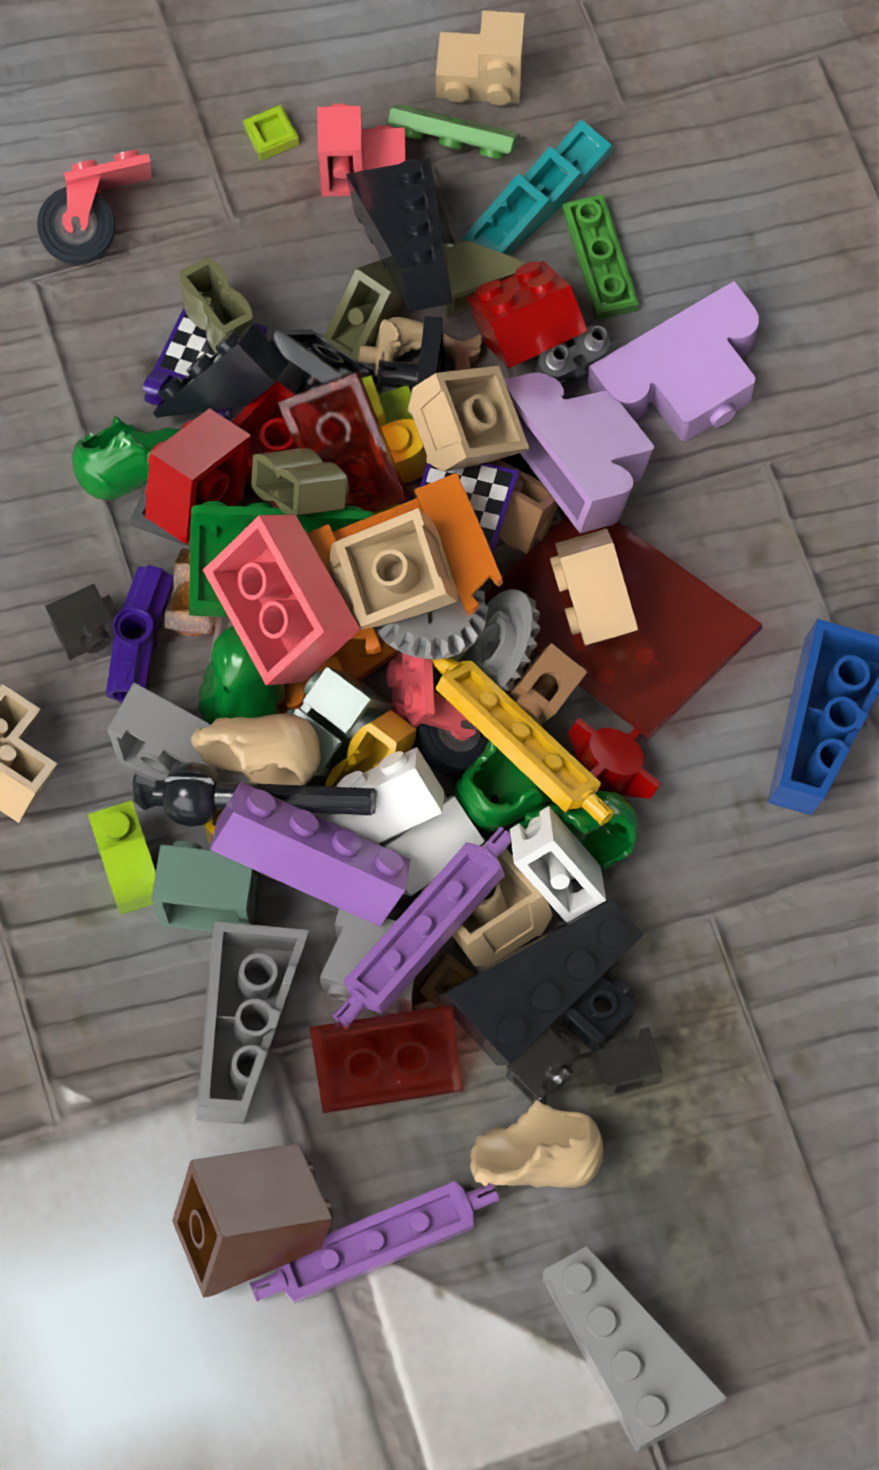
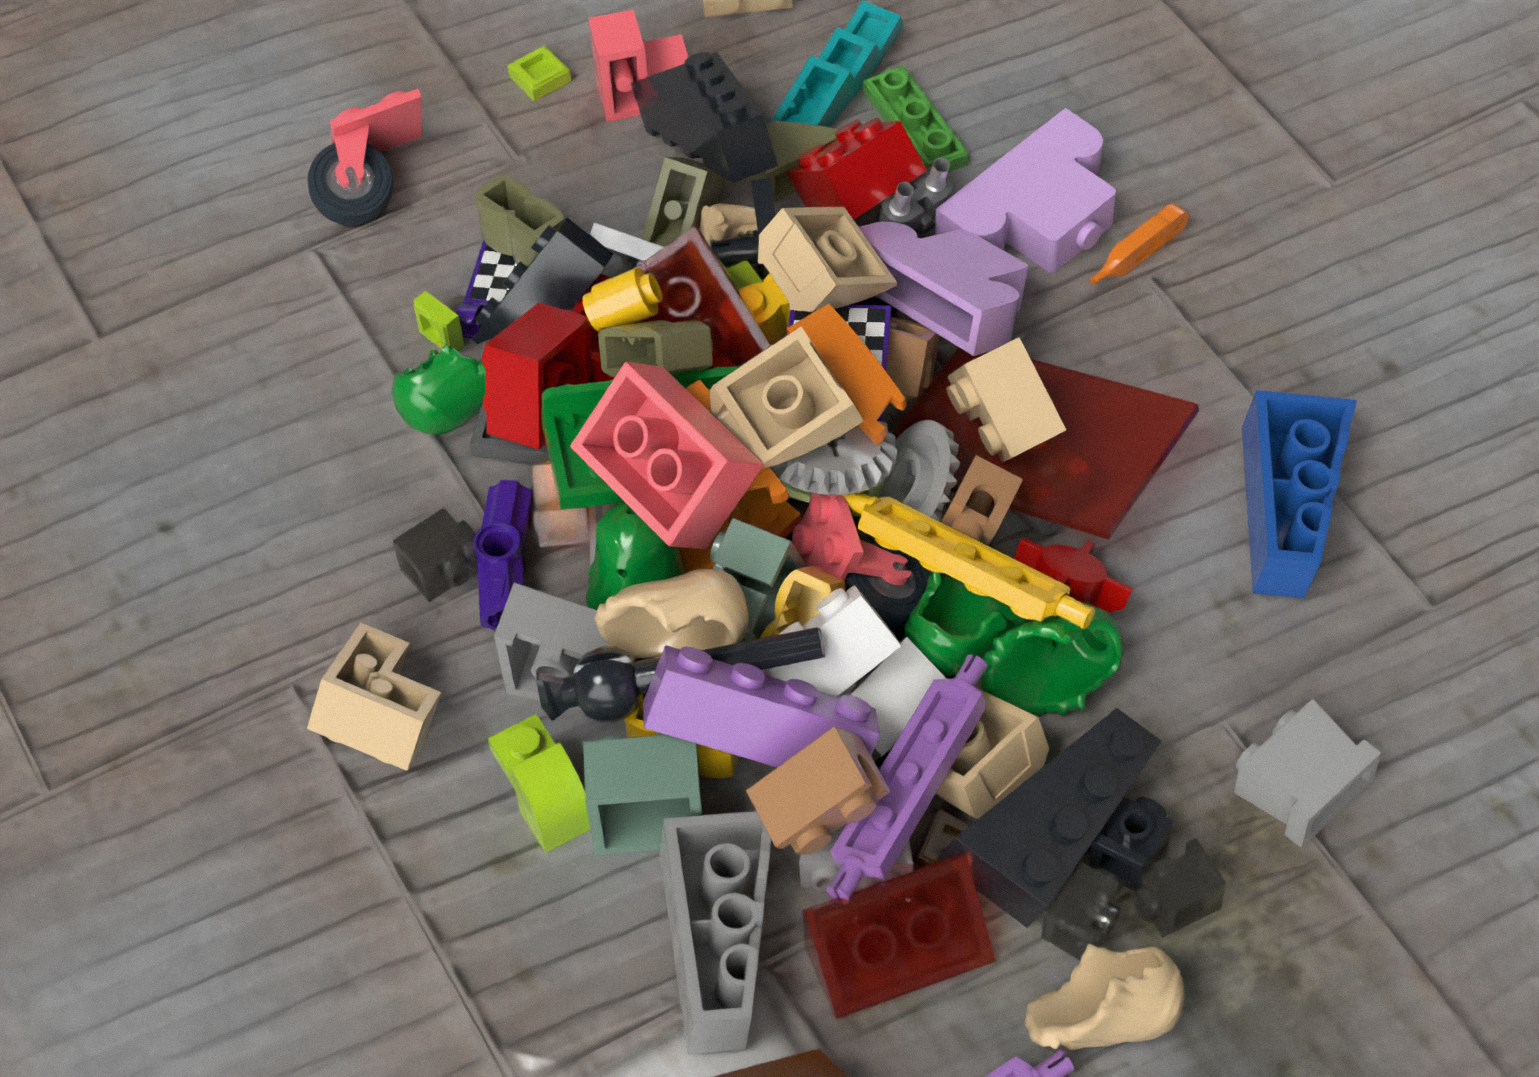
camera: 10 degrees left, 15 degrees down
bright green tile [388,104,520,159] -> none
white brick [510,806,606,923] -> none
none -> lime tile [413,291,465,351]
none -> yellow brick [583,267,662,332]
none -> medium nougat brick [746,726,890,855]
none -> orange piece [1089,203,1190,286]
none -> light grey hips [1234,699,1381,848]

